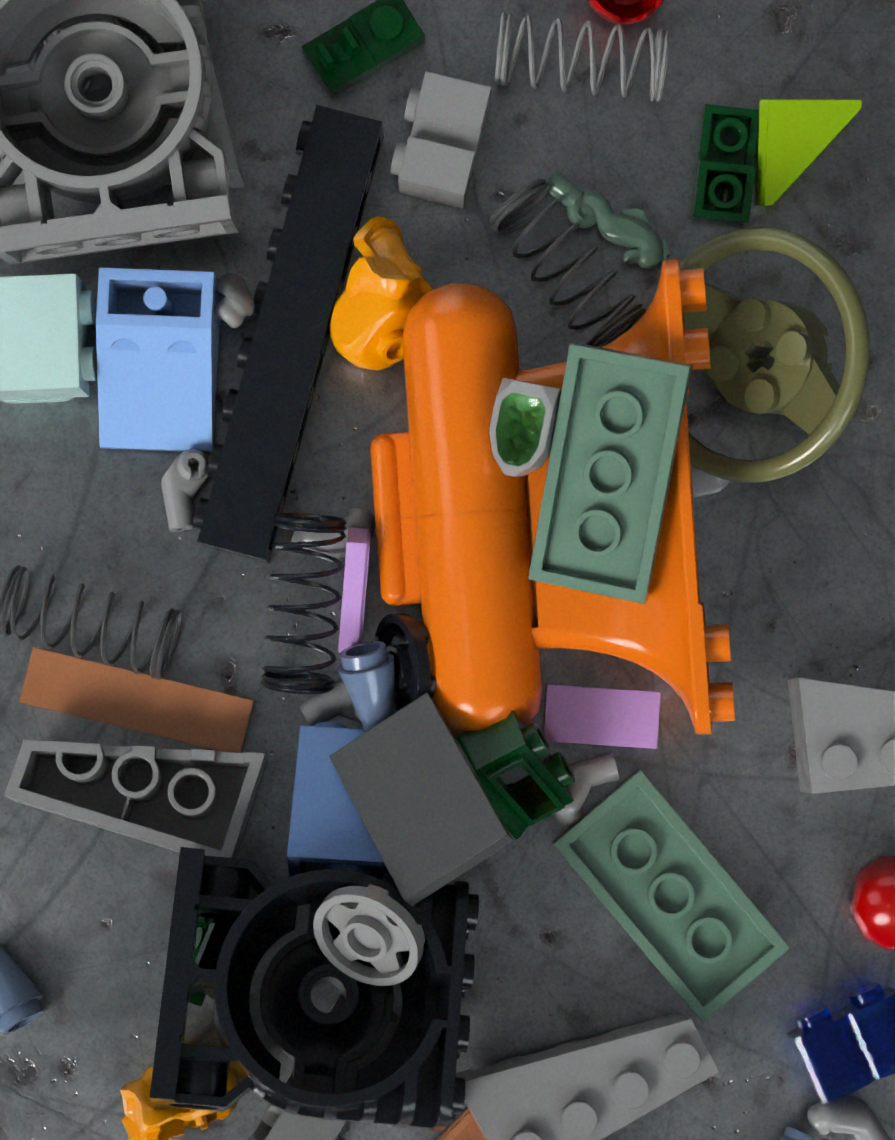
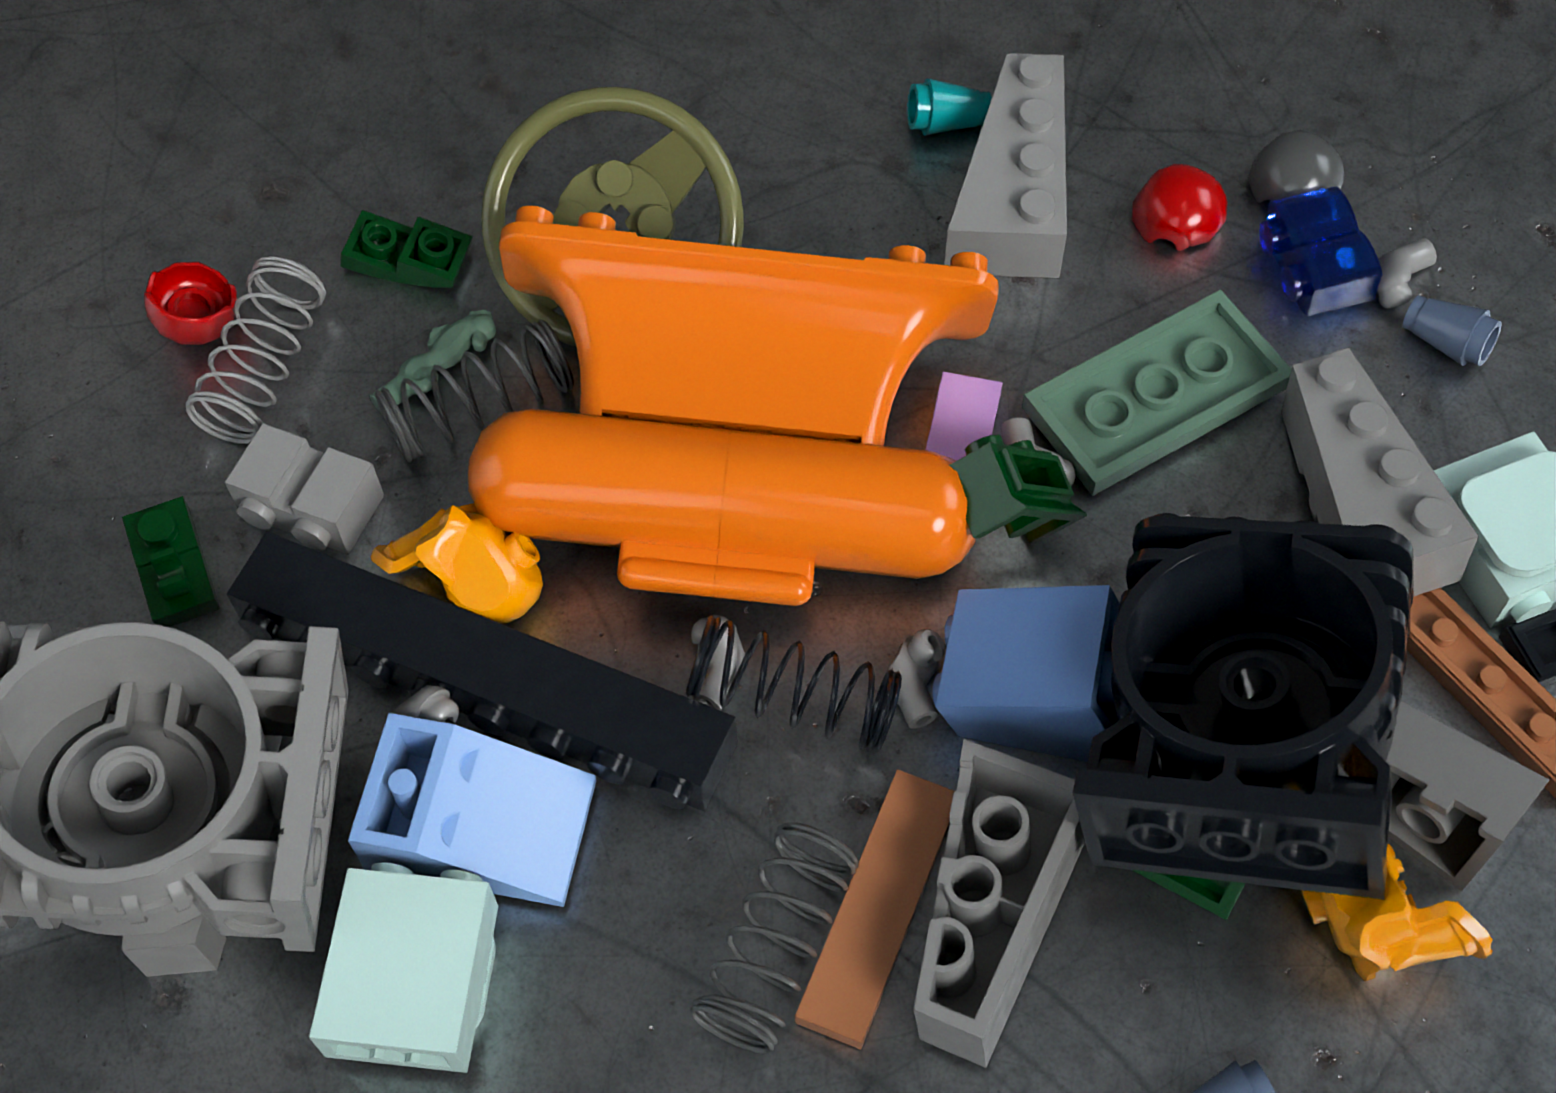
camera: 80 degrees left, 25 degrees down
light grey arm [161,449,209,532] -> none
light grey wheel [313,884,425,986] -> none
dark grey tile [329,693,514,906] -> none
sand blue cone [337,641,396,732] -> none
lavender tile [338,527,371,653] -> none
black wheel [374,613,436,713] -> none
rock [489,378,562,477] -> none
sand green plate [528,342,693,604] -> none
lime tile [756,99,862,206] -> none

